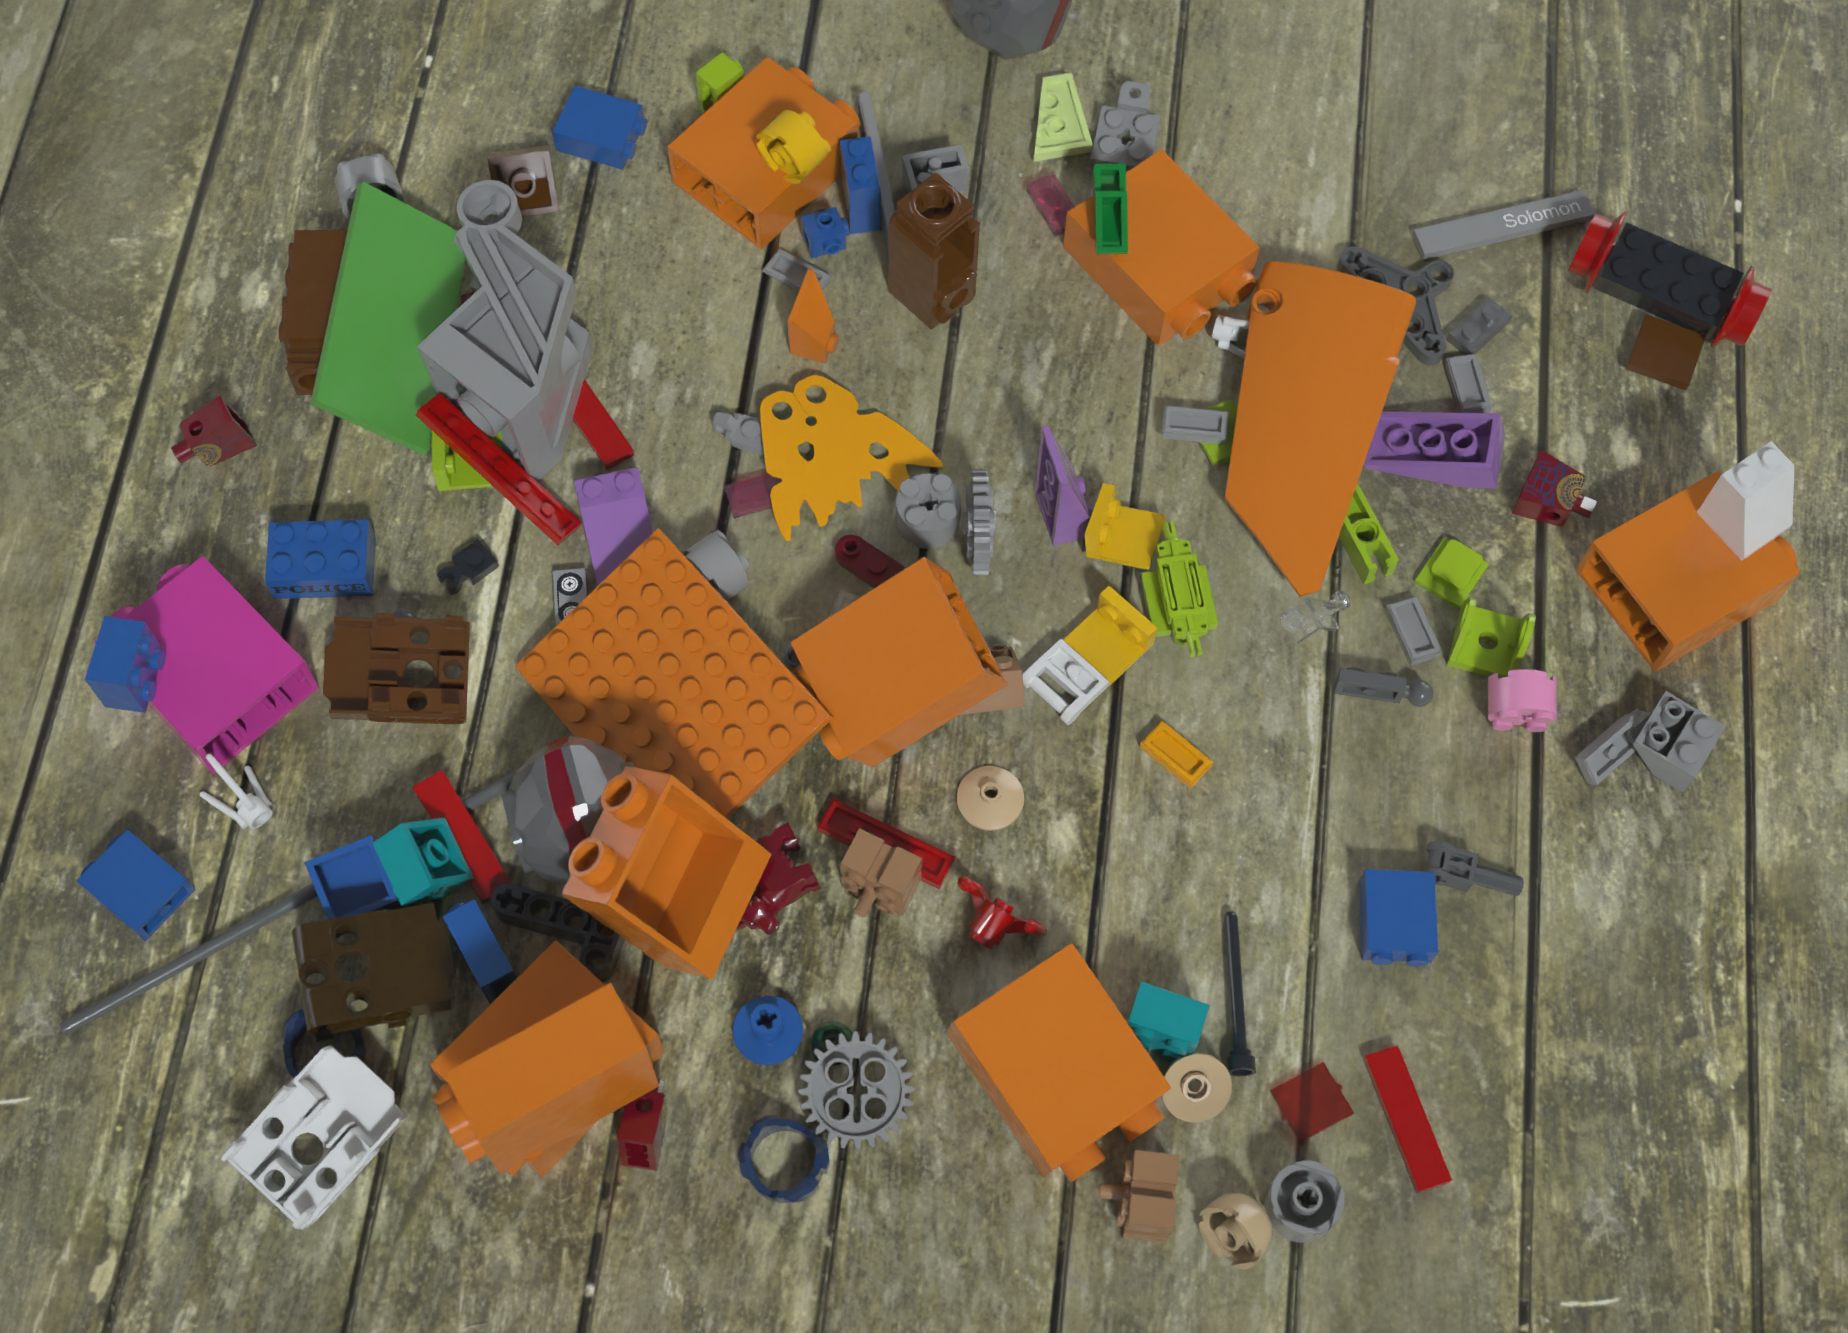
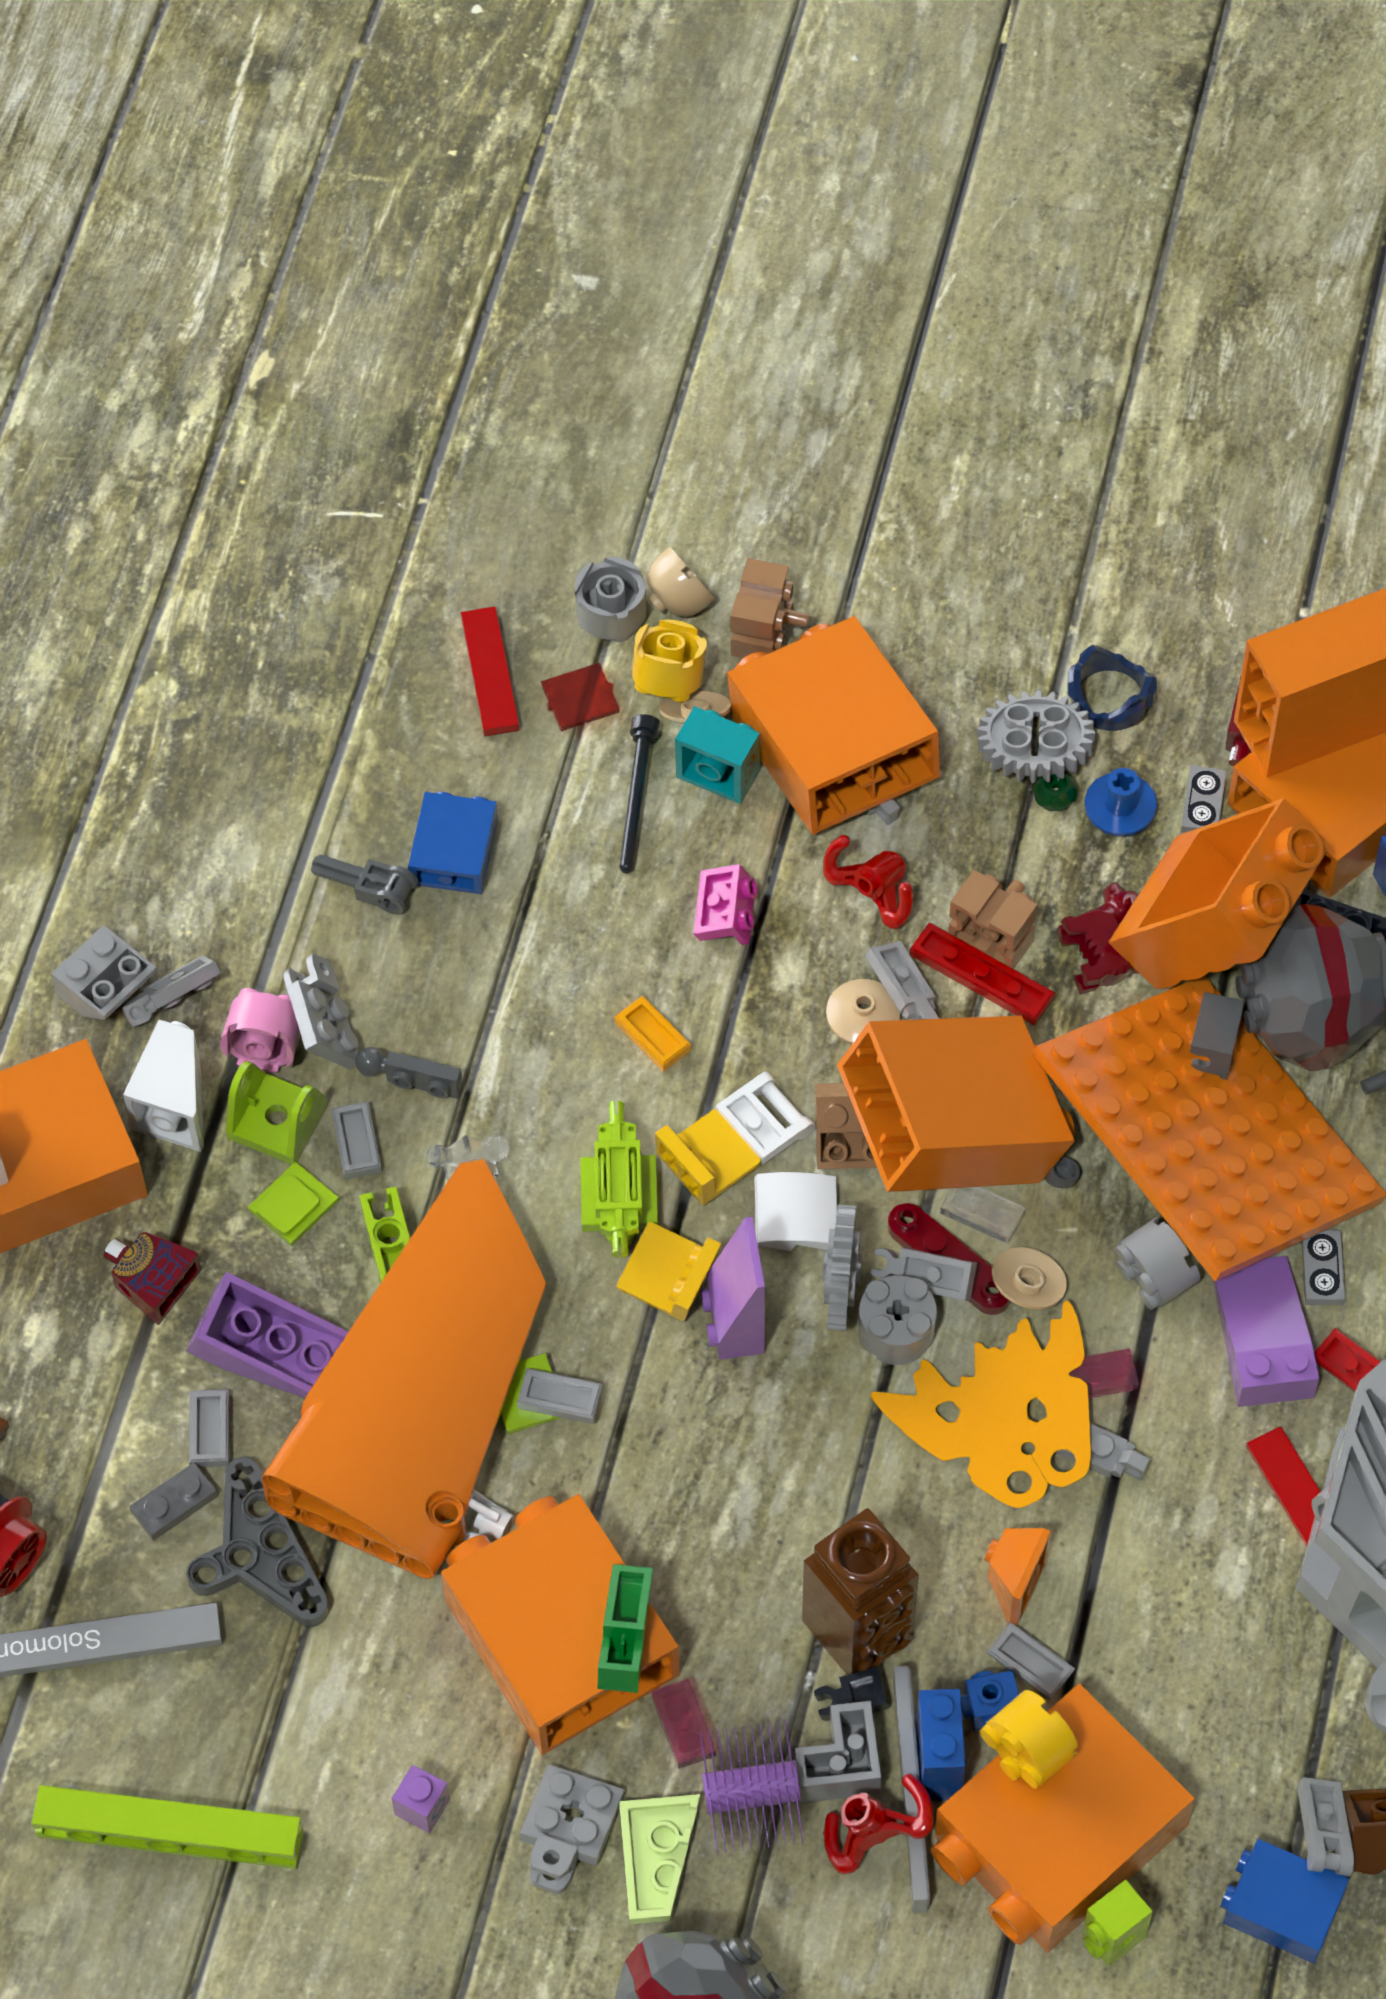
camera: 170 degrees left, 5 degrees down
none -> lime piece [31,1785,304,1869]
none -> white slope [123,1020,204,1152]
none -> light grey plate [283,953,358,1069]
none -> medium lavender brick [391,1764,450,1834]
none -> yellow brick [632,619,707,702]
none -> dark pink bracket [693,864,758,945]
none -> medium lavender piece [700,1720,803,1855]
none -> white slope [754,1172,837,1251]
none -> red piece [823,1774,934,1874]
none -> light grey hinge [865,941,939,1020]
none -> light grey plate [871,1248,977,1301]
none -> tan dish [992,1247,1067,1310]
none -> tile [1181,765,1227,833]
none -> dark grey hinge [1190,992,1245,1080]
none -> light grey plate [1297,1777,1354,1876]

